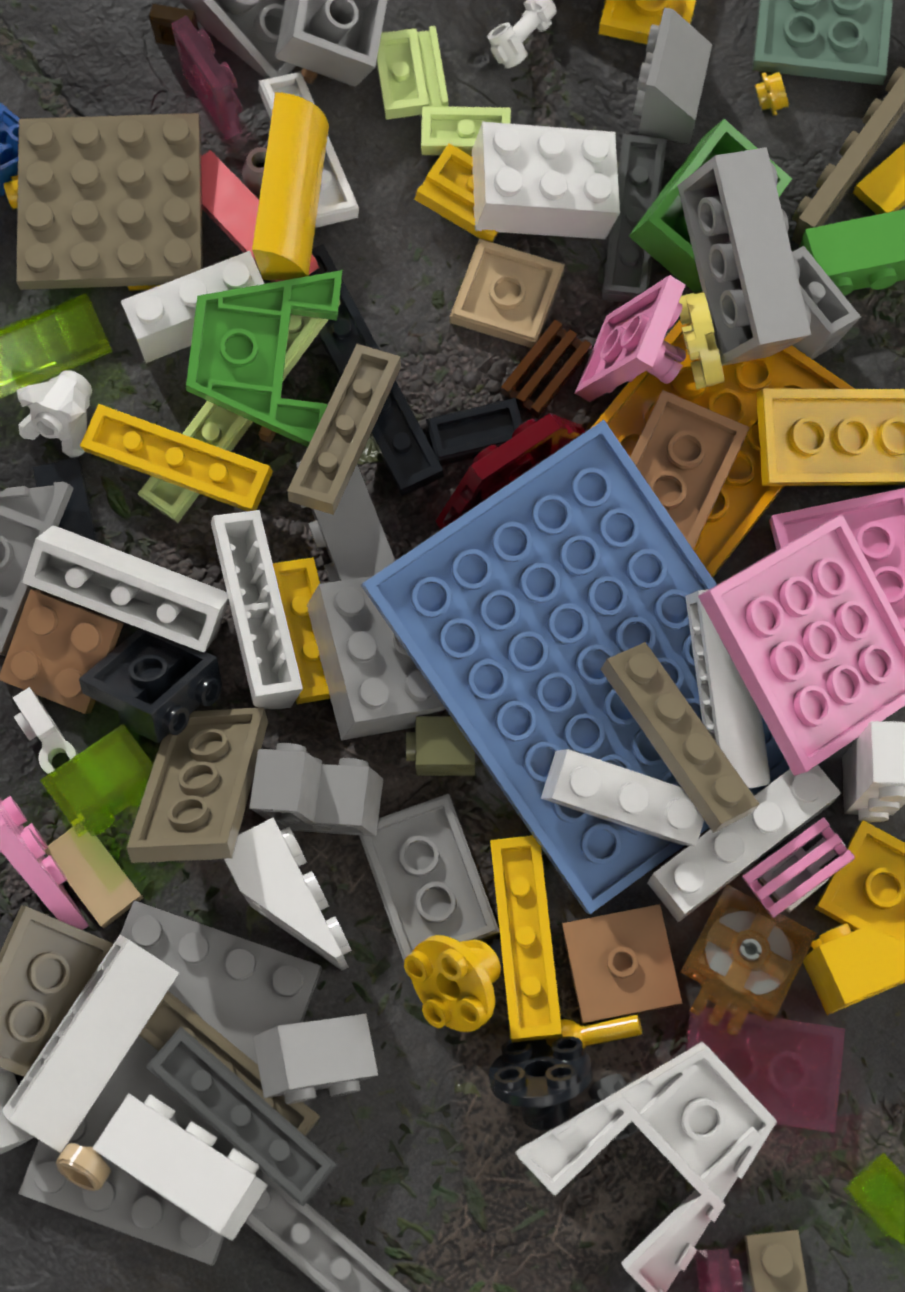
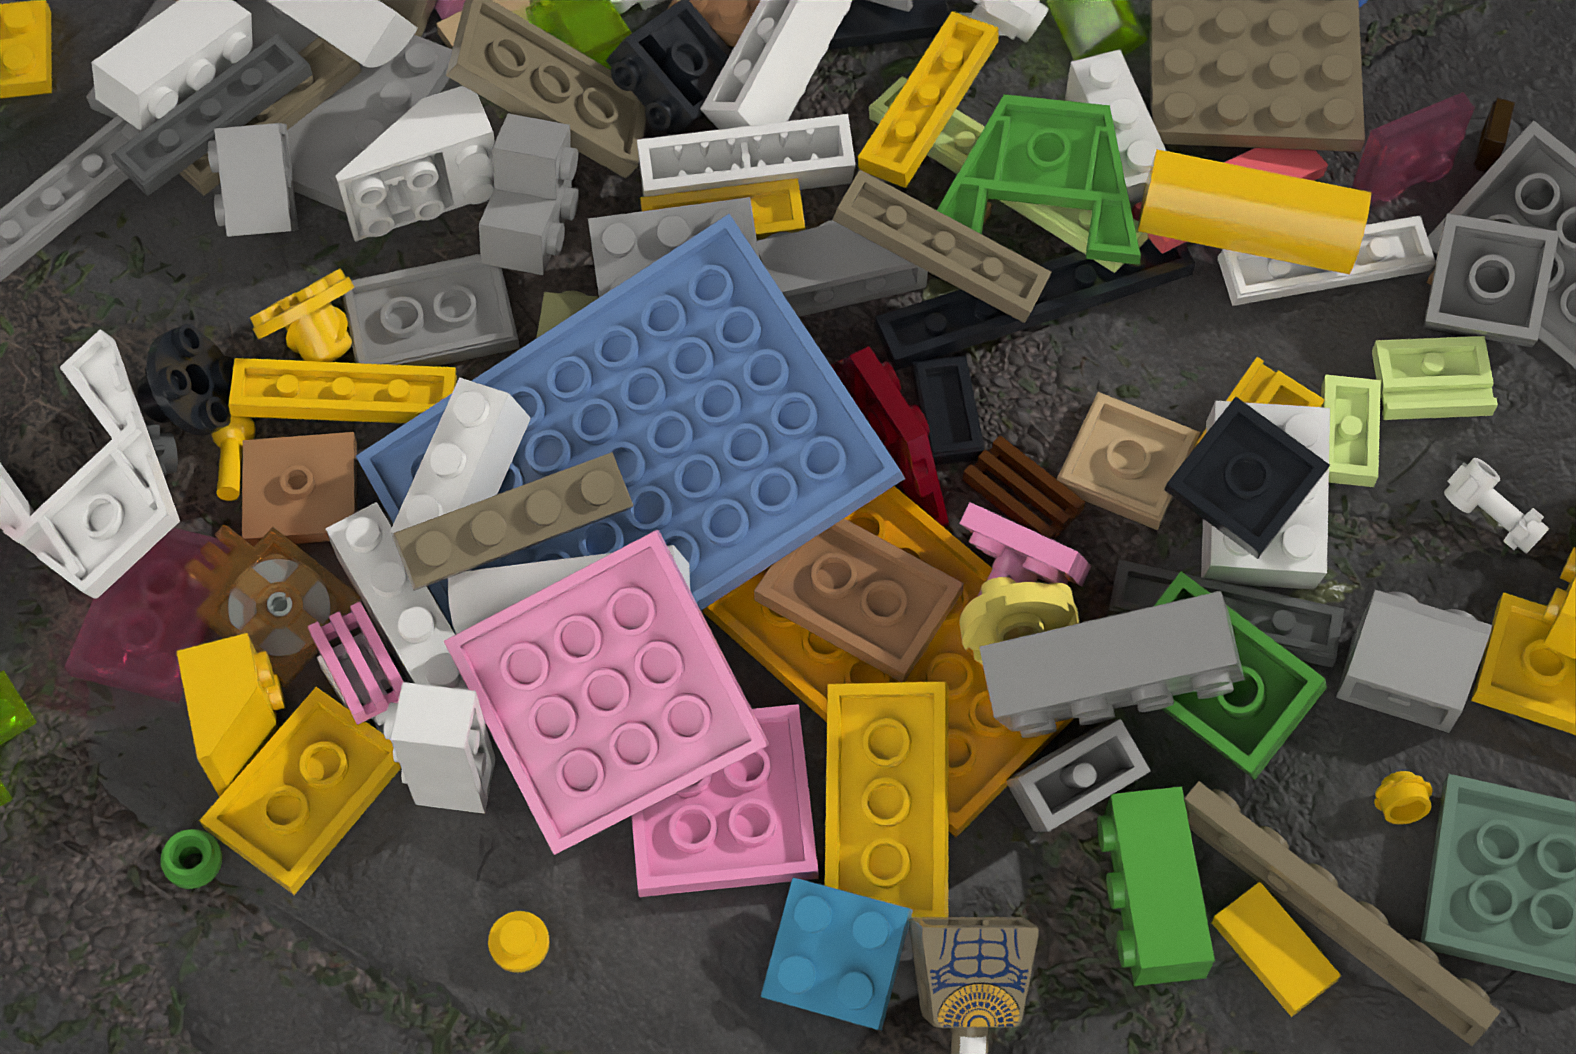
camera: 95 degrees right, 10 degrees down
none -> black plate [1164,397,1330,559]

